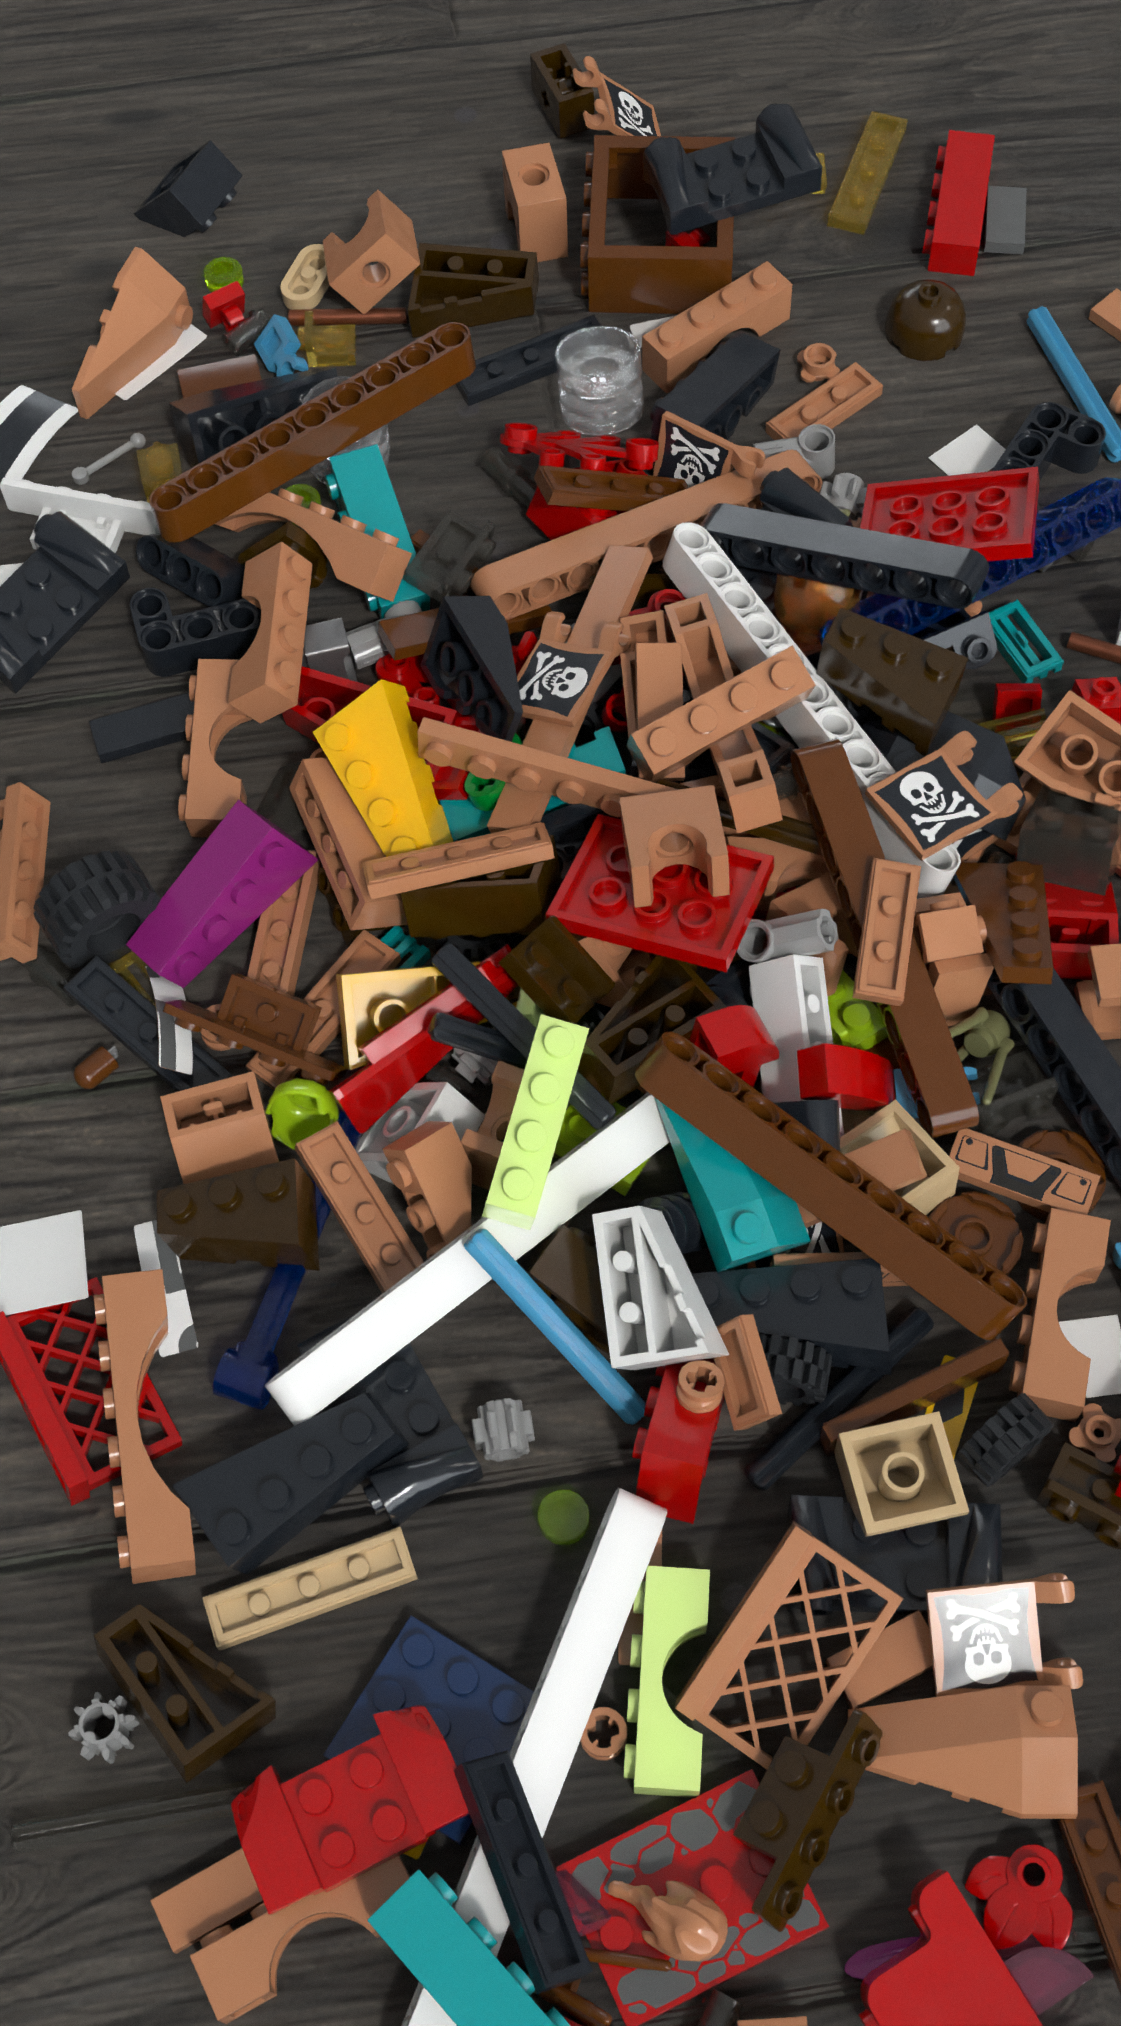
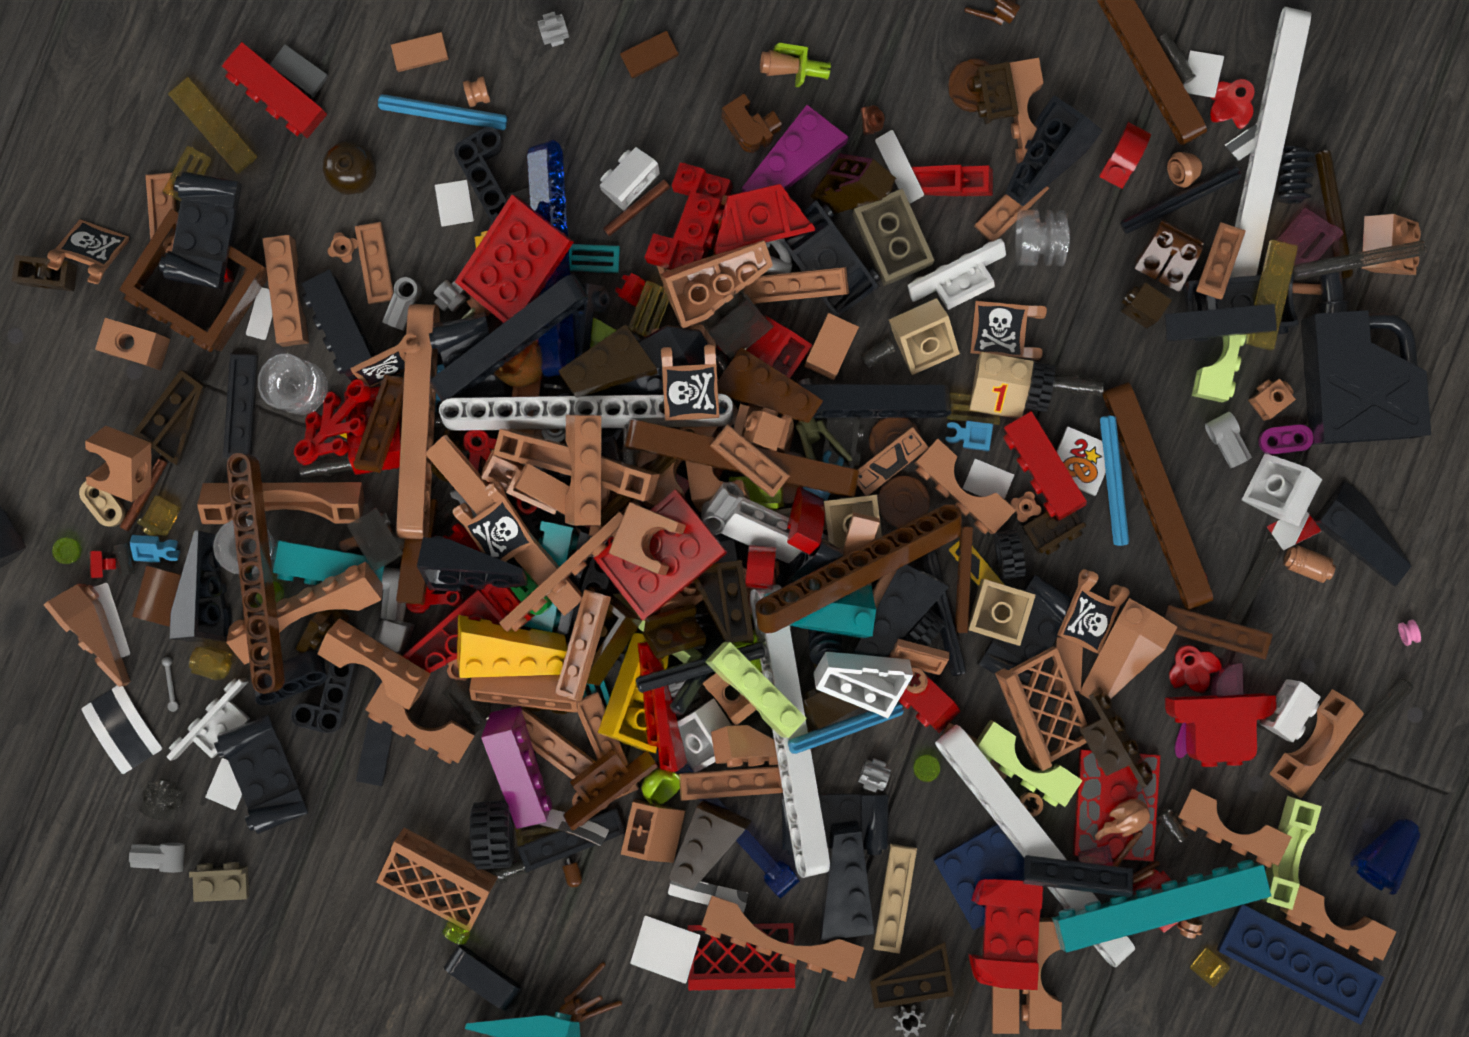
camera: 70 degrees left, 25 degrees up
none -> nougat arch [197,482,365,524]

